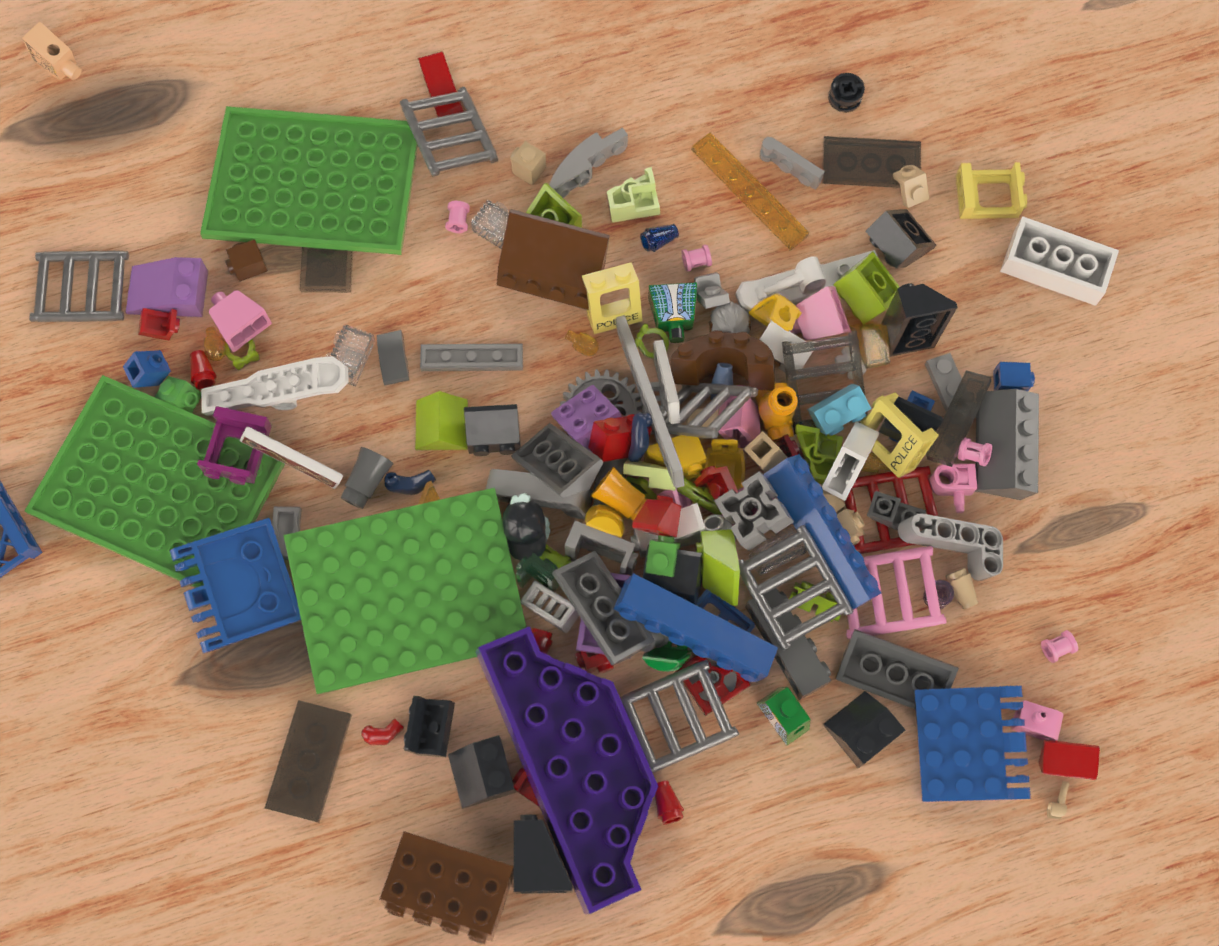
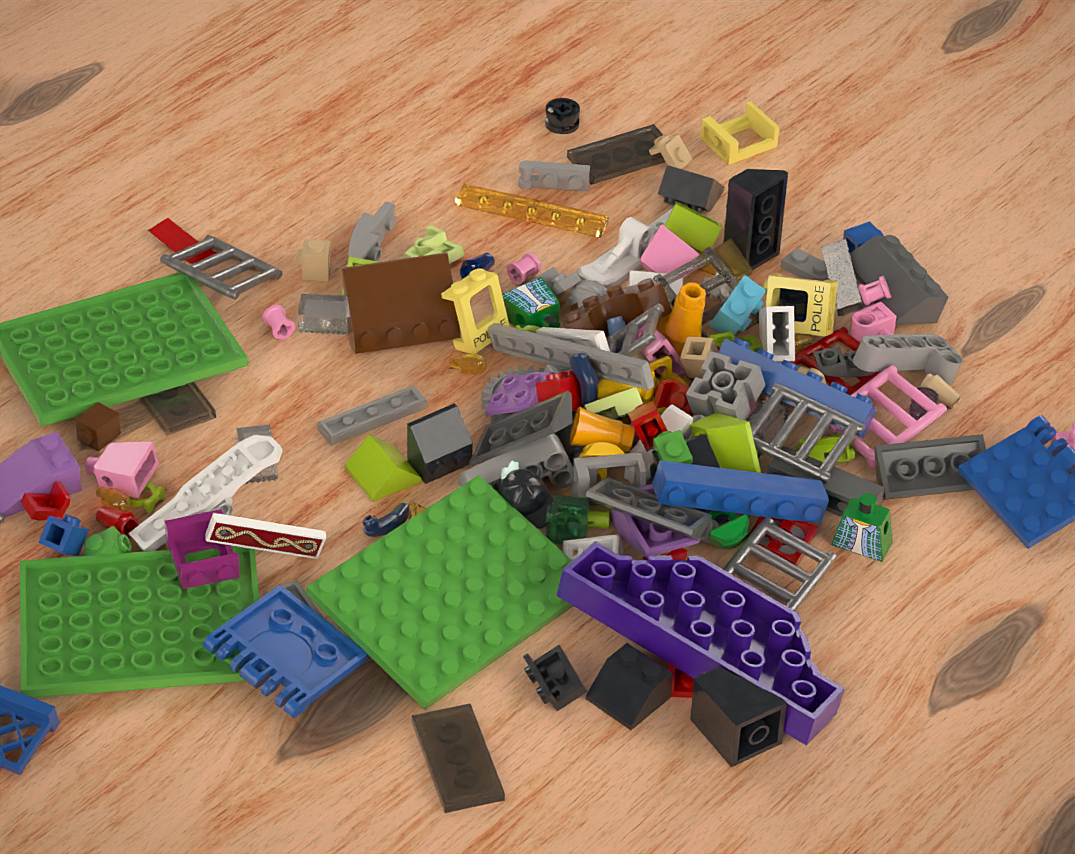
camera: 30 degrees left, 30 degrees down
dark grey plant [341,447,393,509] -> none
red arm [361,718,404,746] -> none
dark grey slope [376,330,410,385] -> none
reddish brown brick [380,831,514,944] -> none
red cone [655,780,684,825] -> none
yellow piece [748,293,802,332] -> none
black slope [823,691,906,768] -> none
white brick [1000,216,1119,306] -> none
bright pink bush [1041,630,1078,663] -> none

